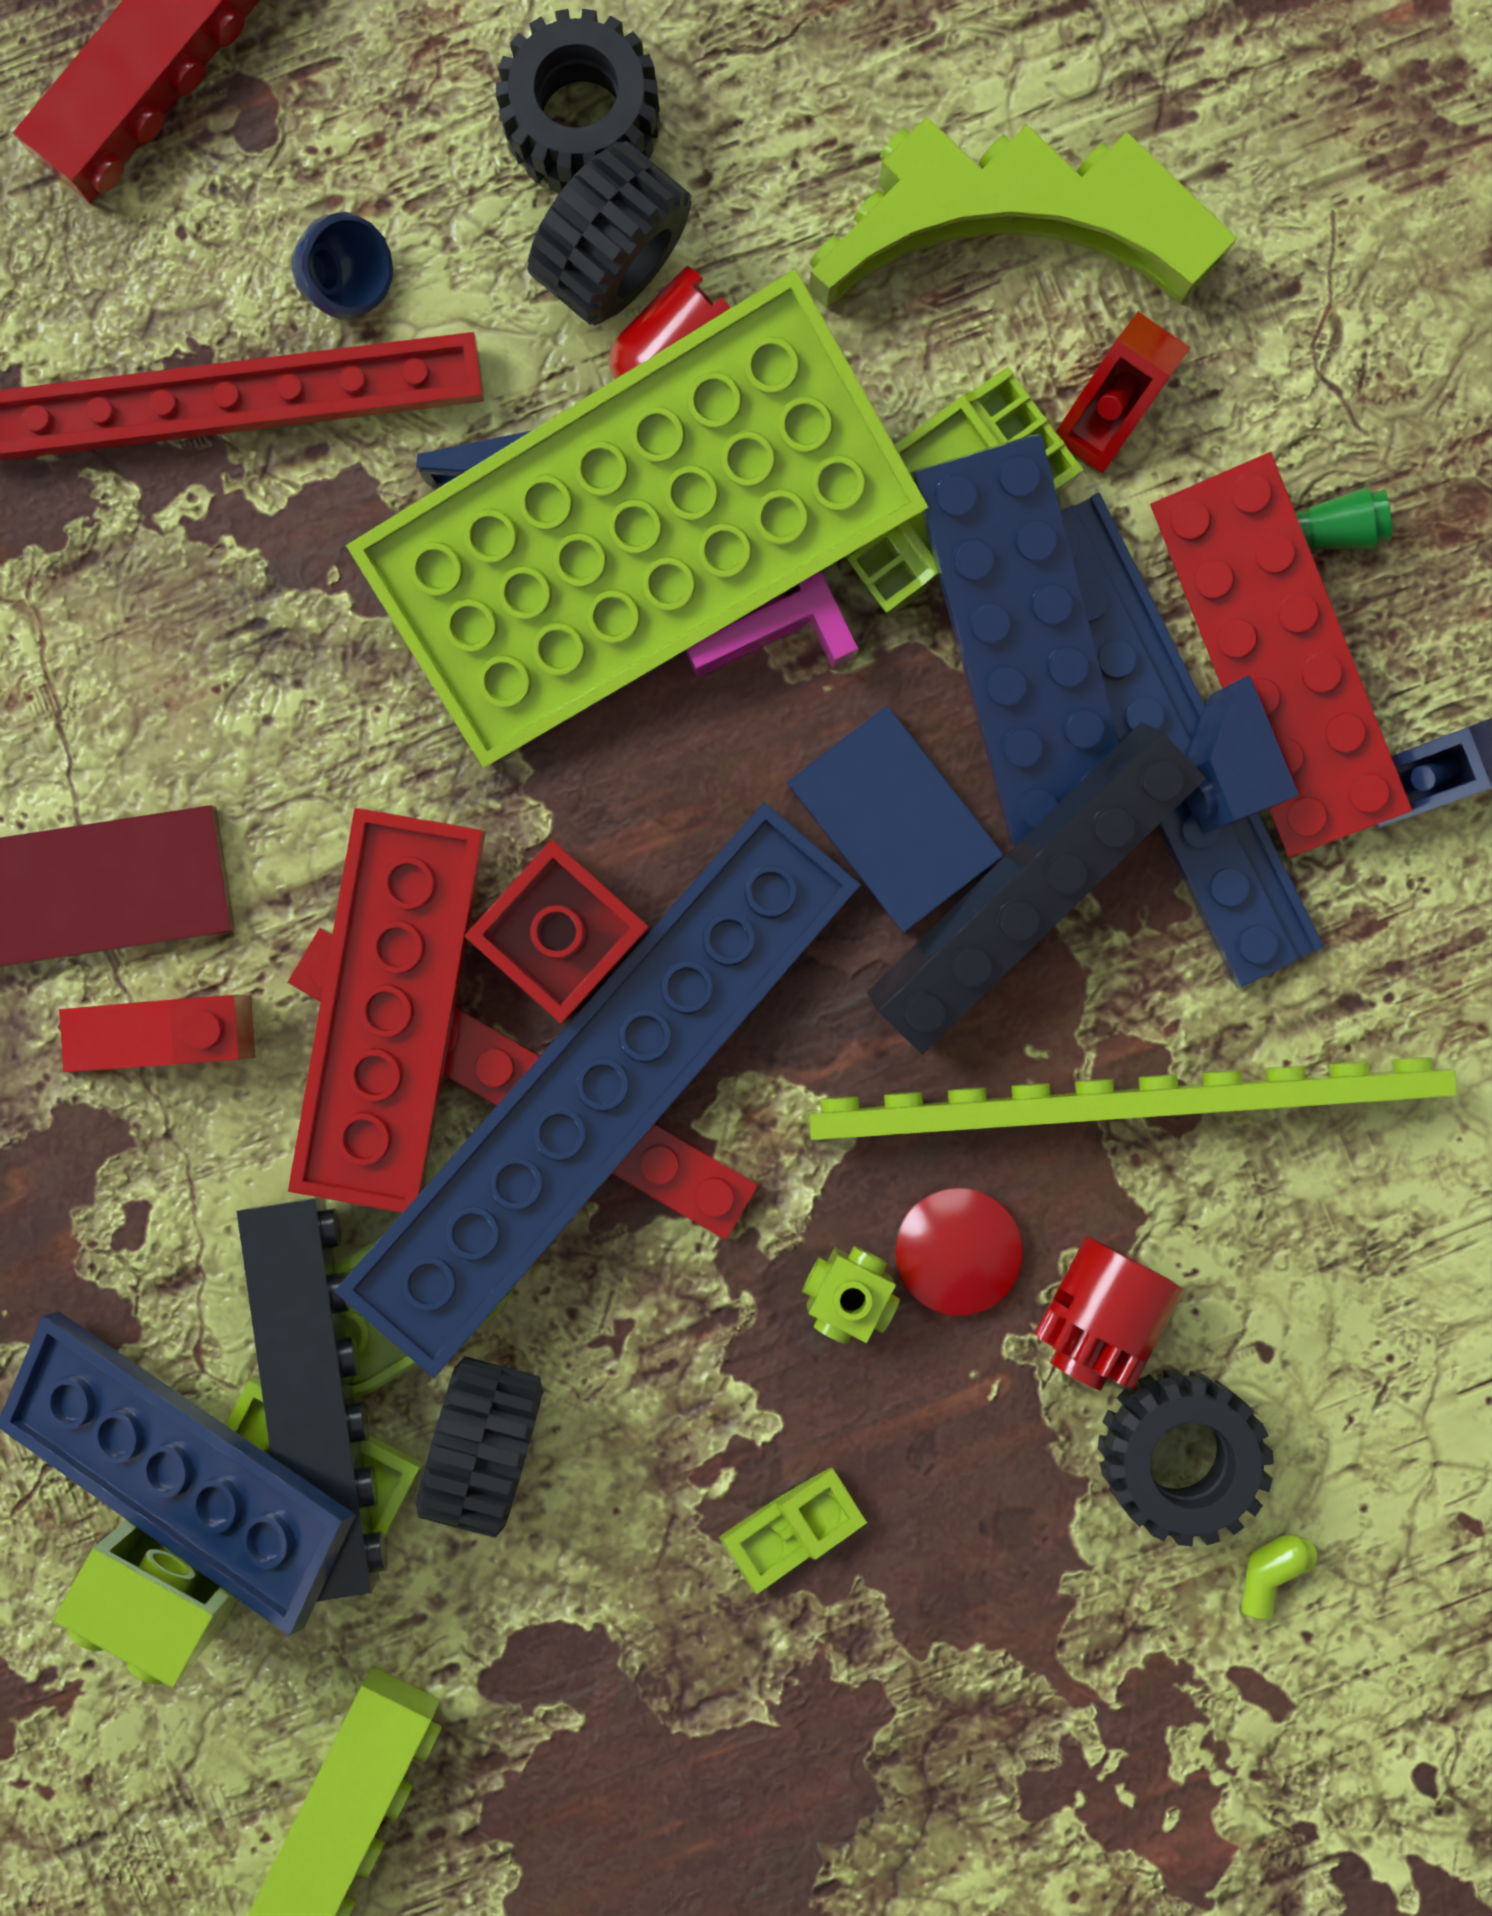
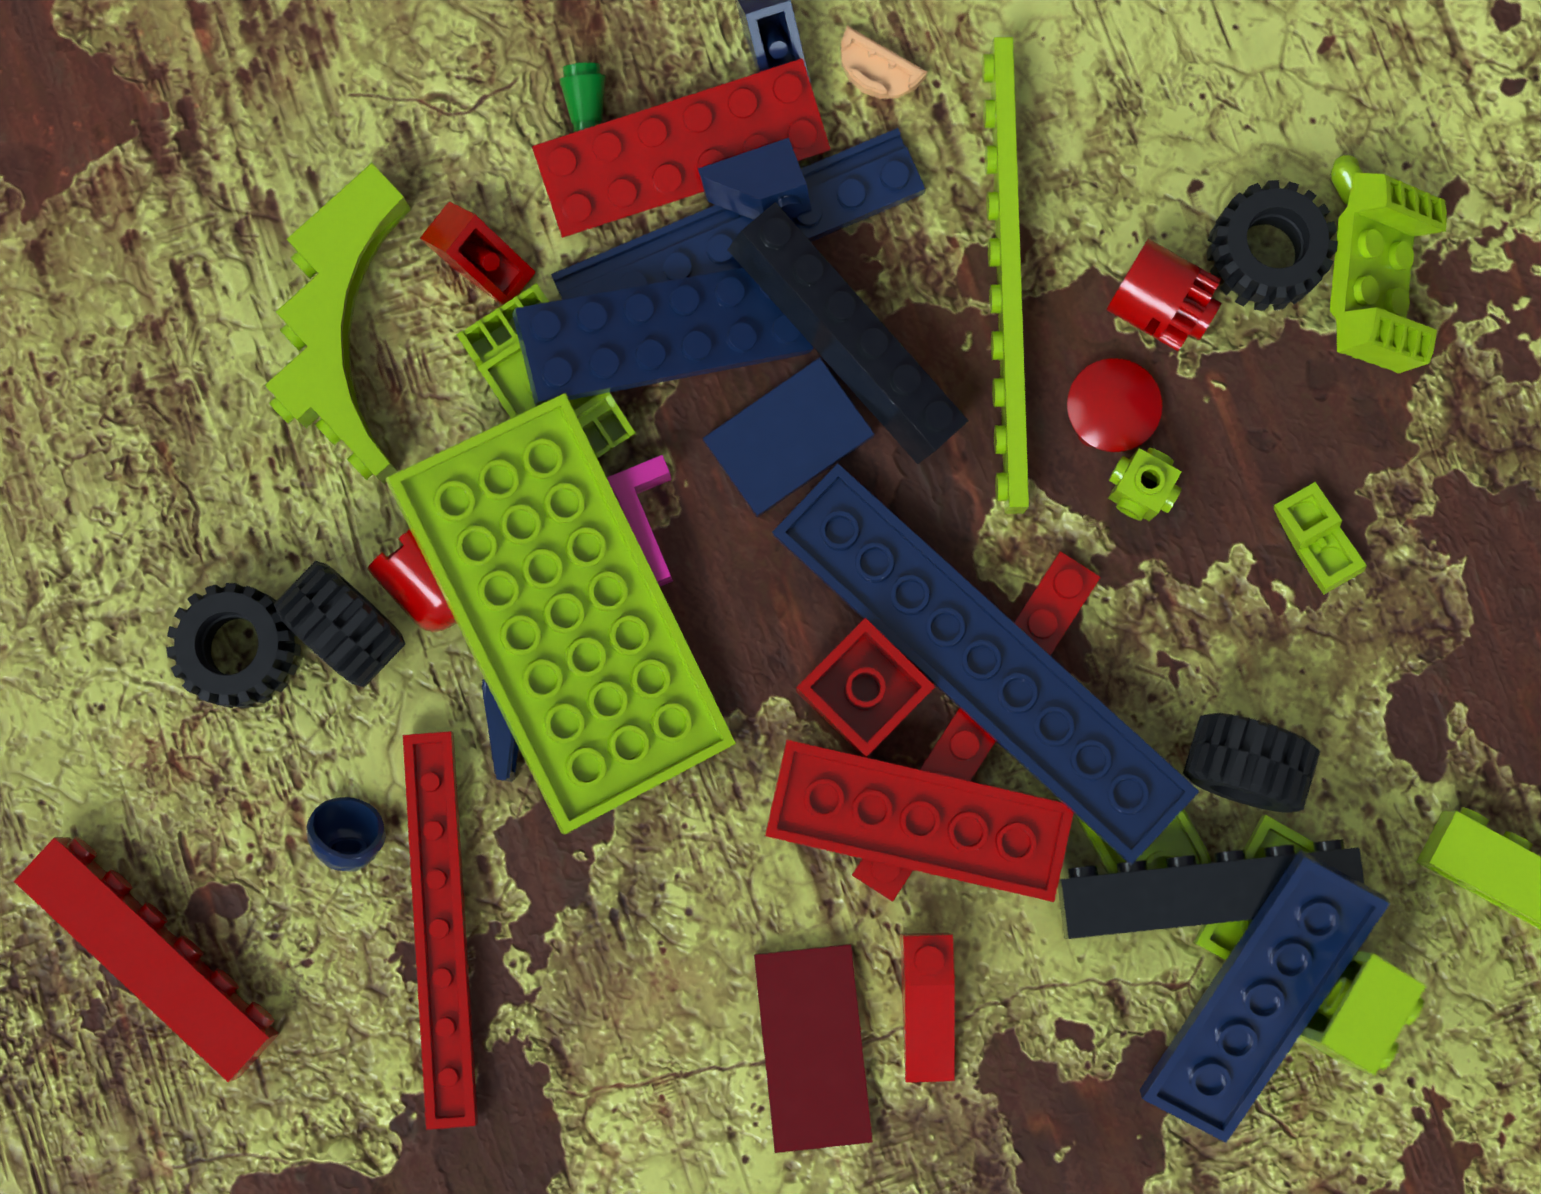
camera: 85 degrees left, 5 degrees down
none -> light nougat tile [841,26,928,99]
none -> lime plate [1330,173,1447,373]

